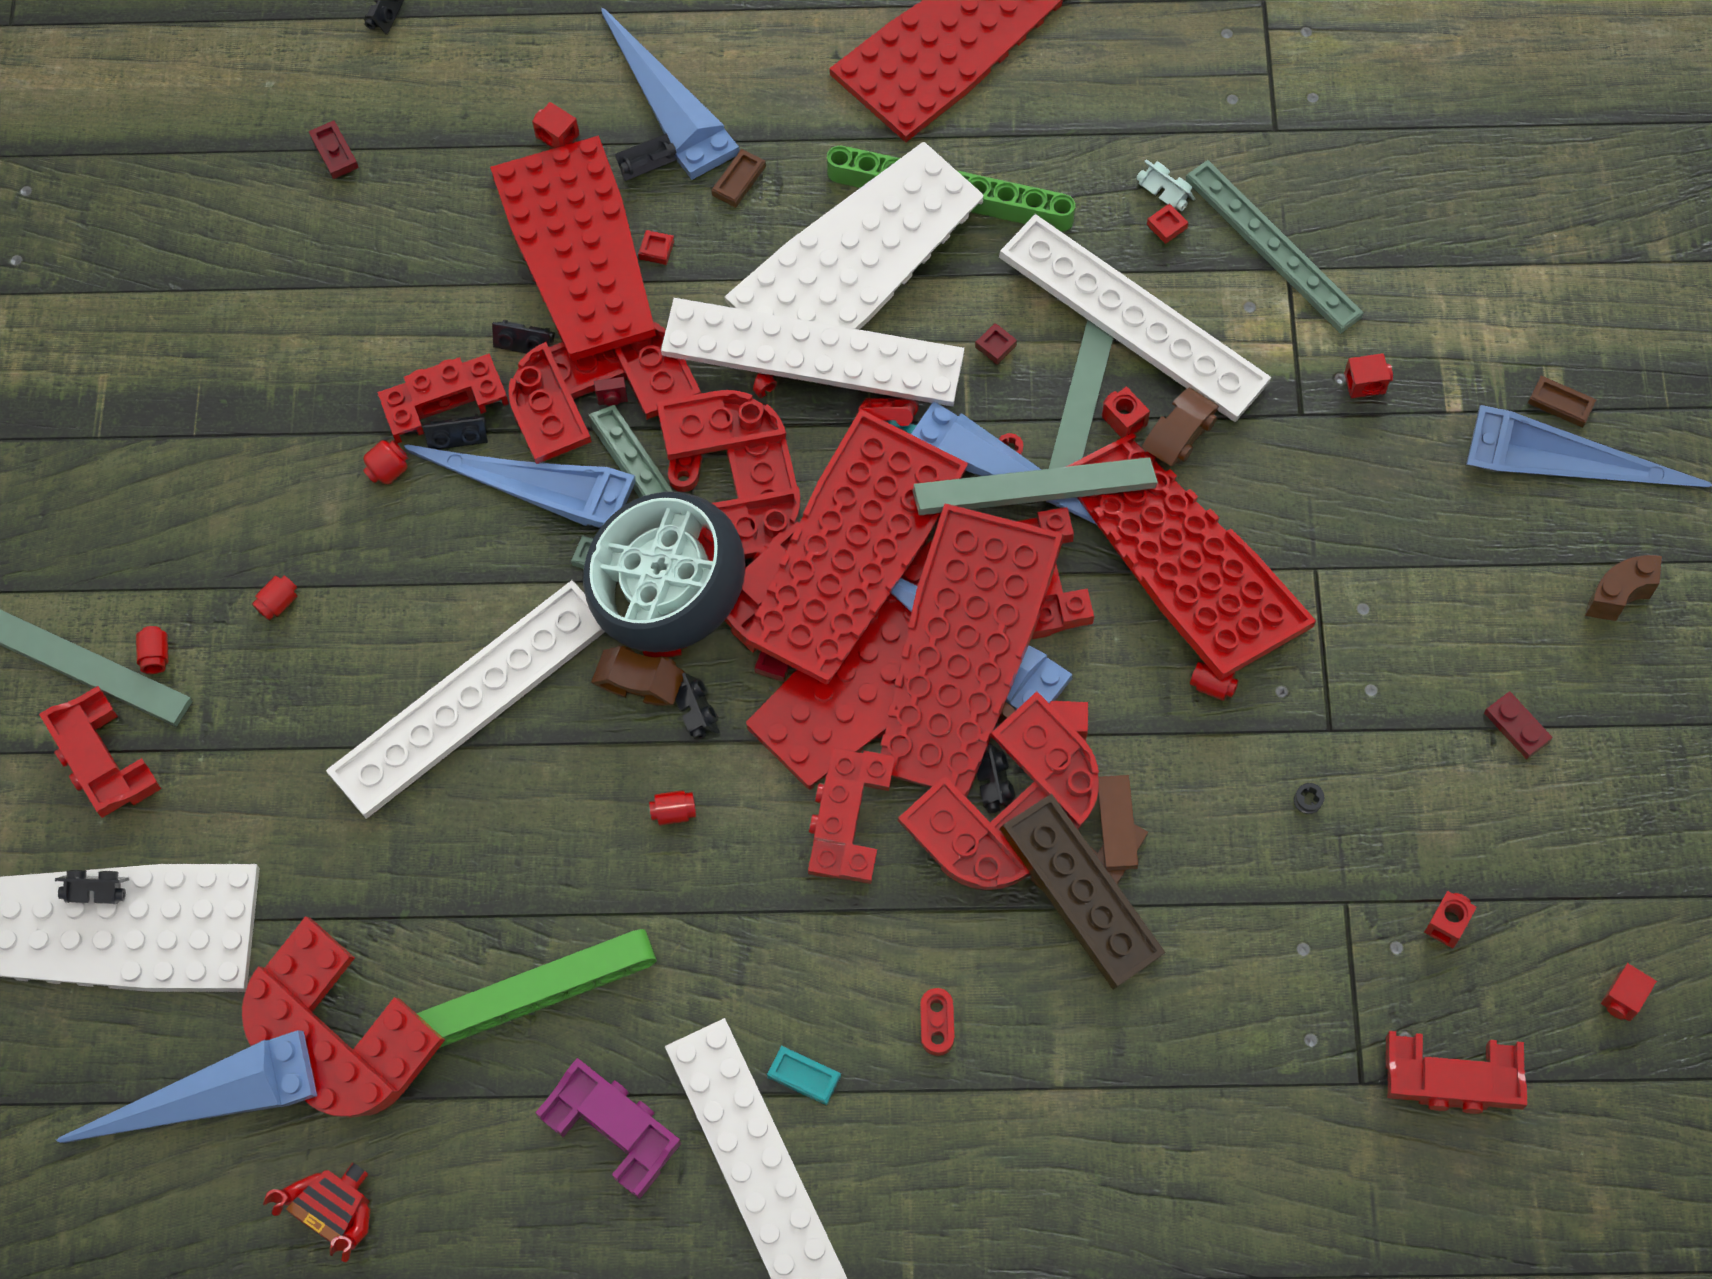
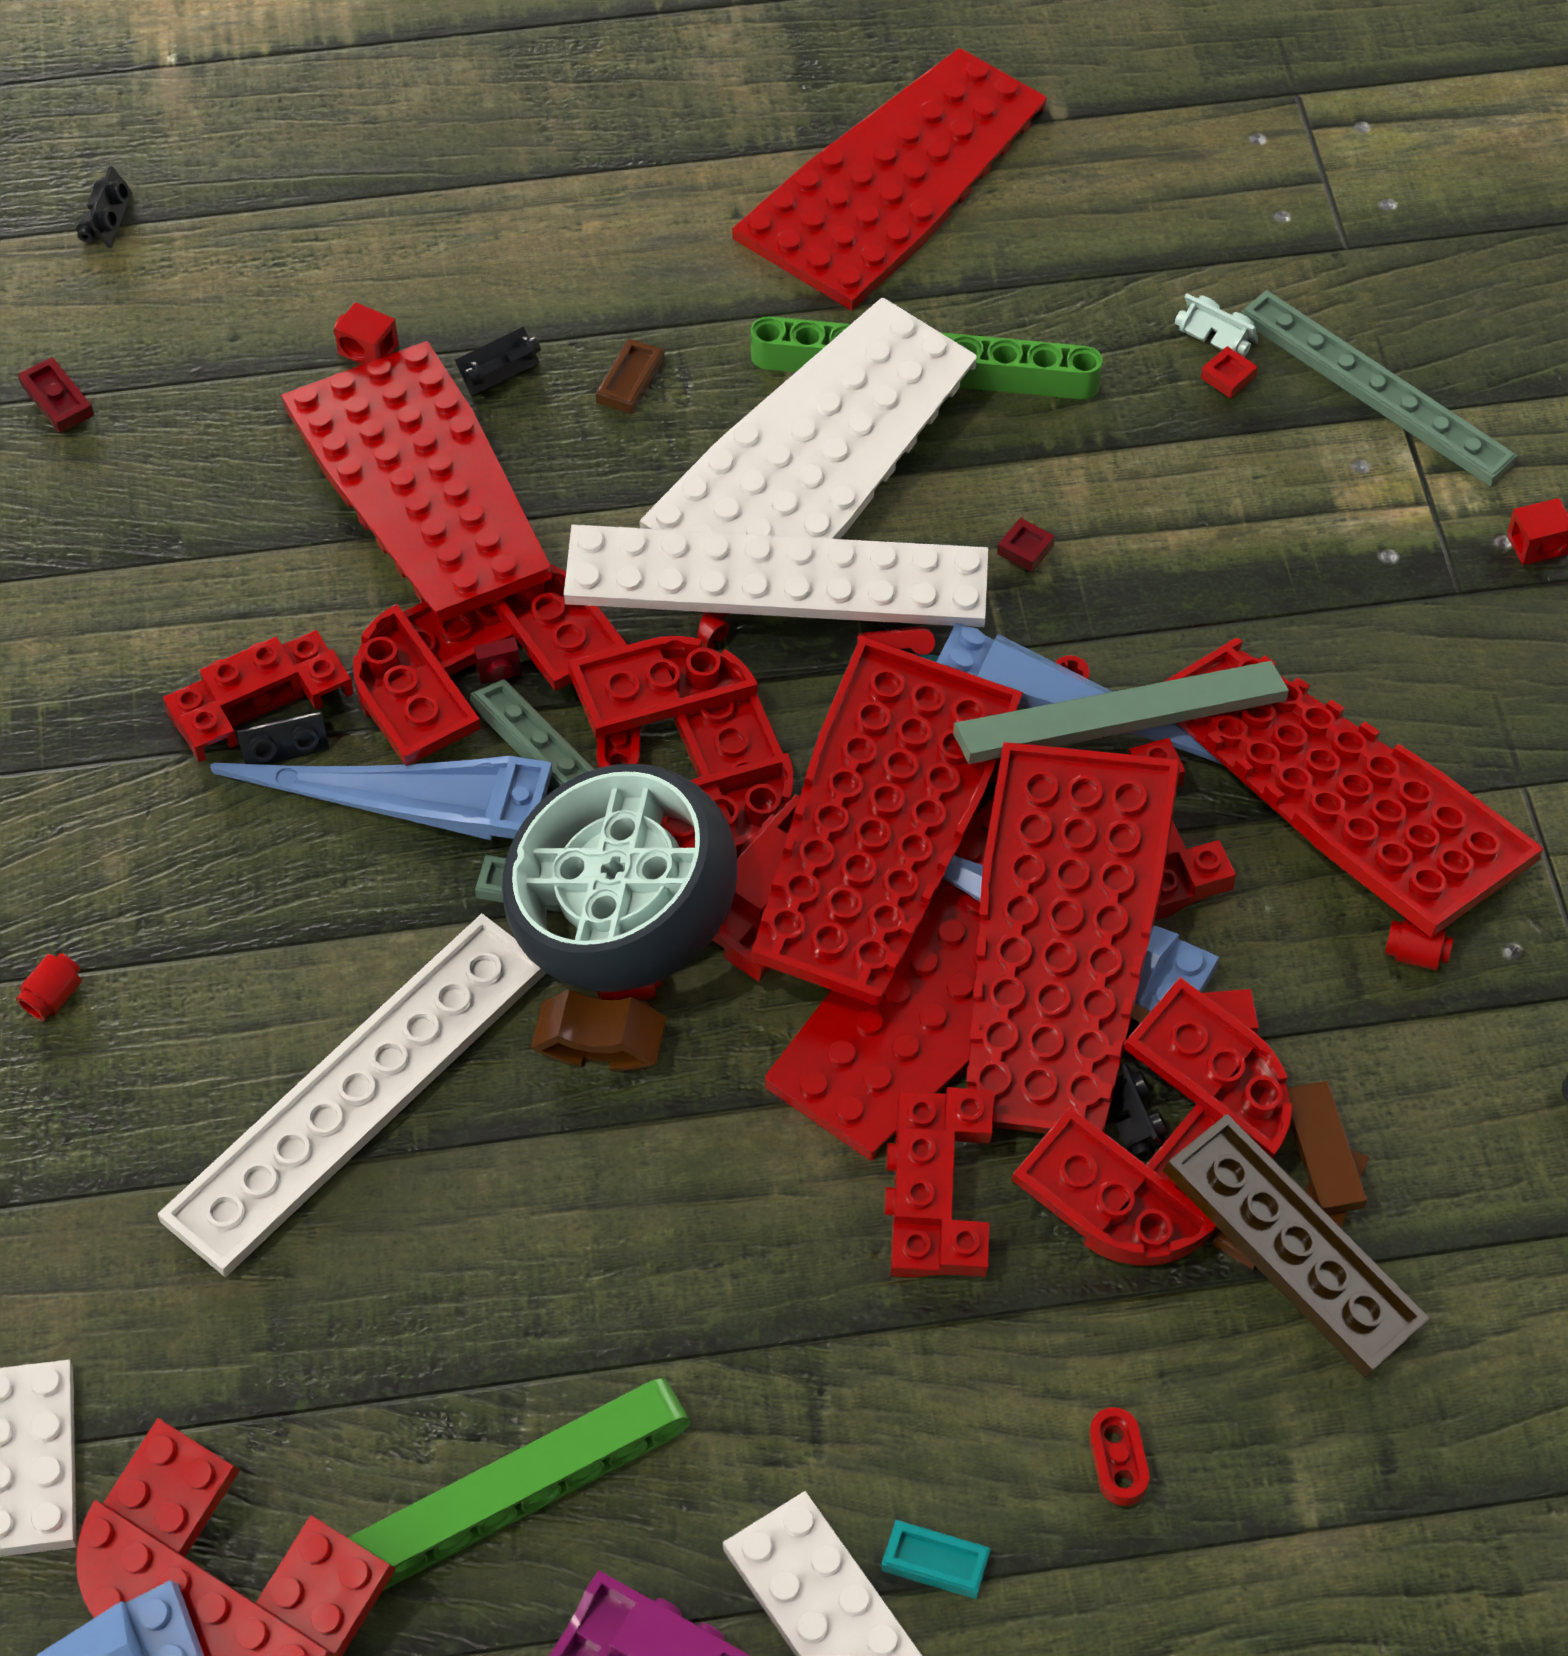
camera: 10 degrees left, 10 degrees down
red head [363,440,409,485] -> none
black hinge [492,319,555,354] -> none
medium blue plate [601,8,740,180] -> none
red tile [638,230,674,265] -> none
red brick [649,790,696,826] -> none
black hinge [675,672,720,740] -> none
dark red plate [754,651,790,682] -> none
white plate [999,214,1271,422] -> none
sand green tile [1049,320,1113,469] -> none
red brick [1102,386,1150,438] -> none
reddish brown brick [1142,387,1219,466] -> none

